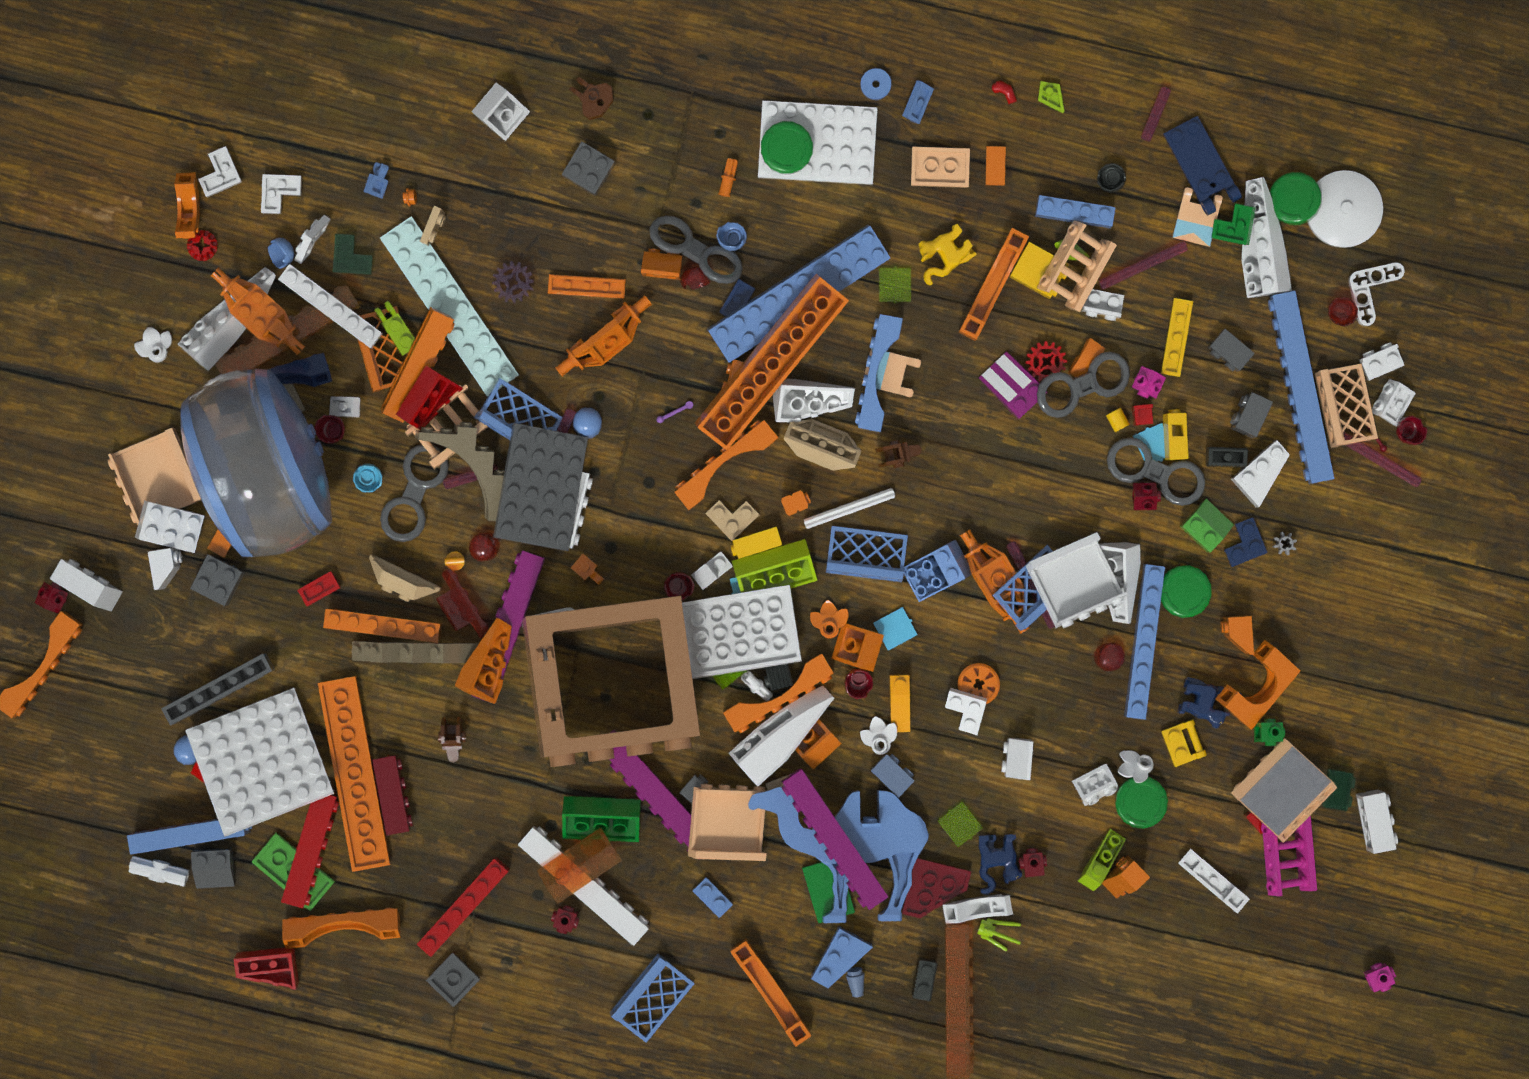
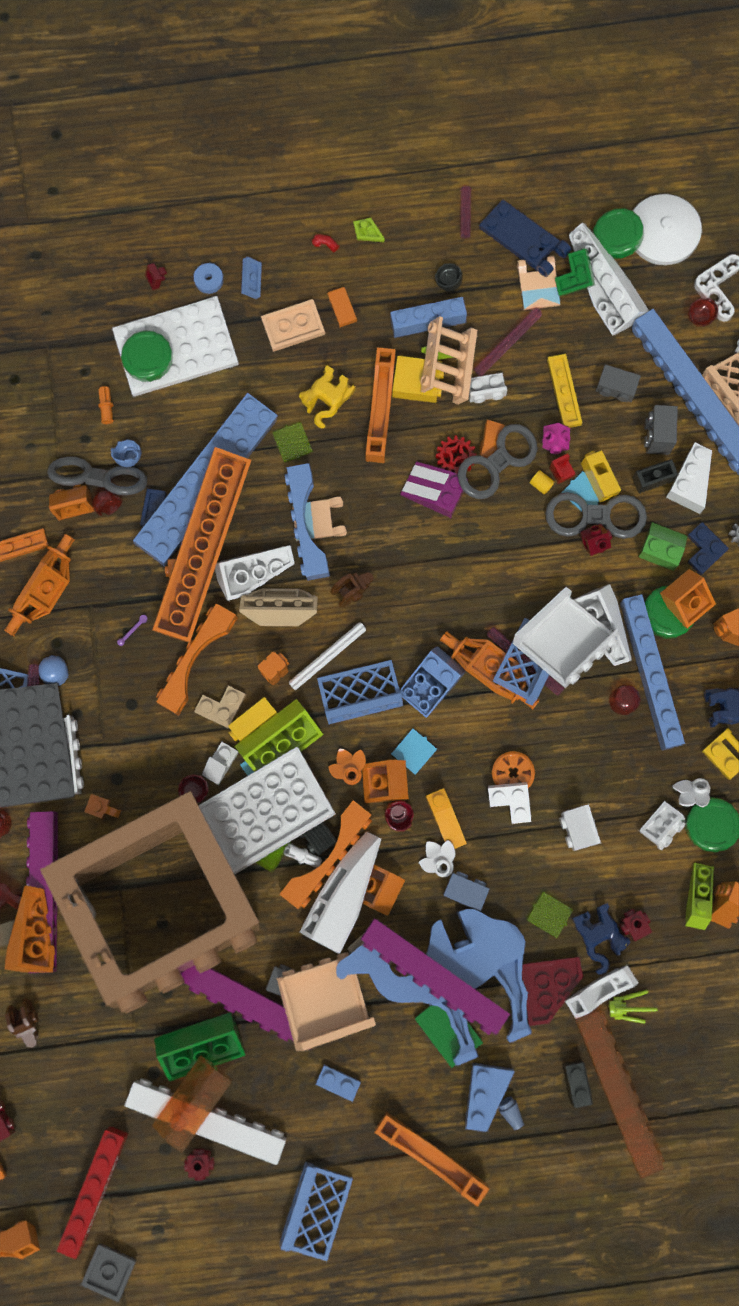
camera: 20 degrees left, 10 degrees down
none -> dark red tile [145,263,167,290]
none -> orange slope [660,569,716,628]

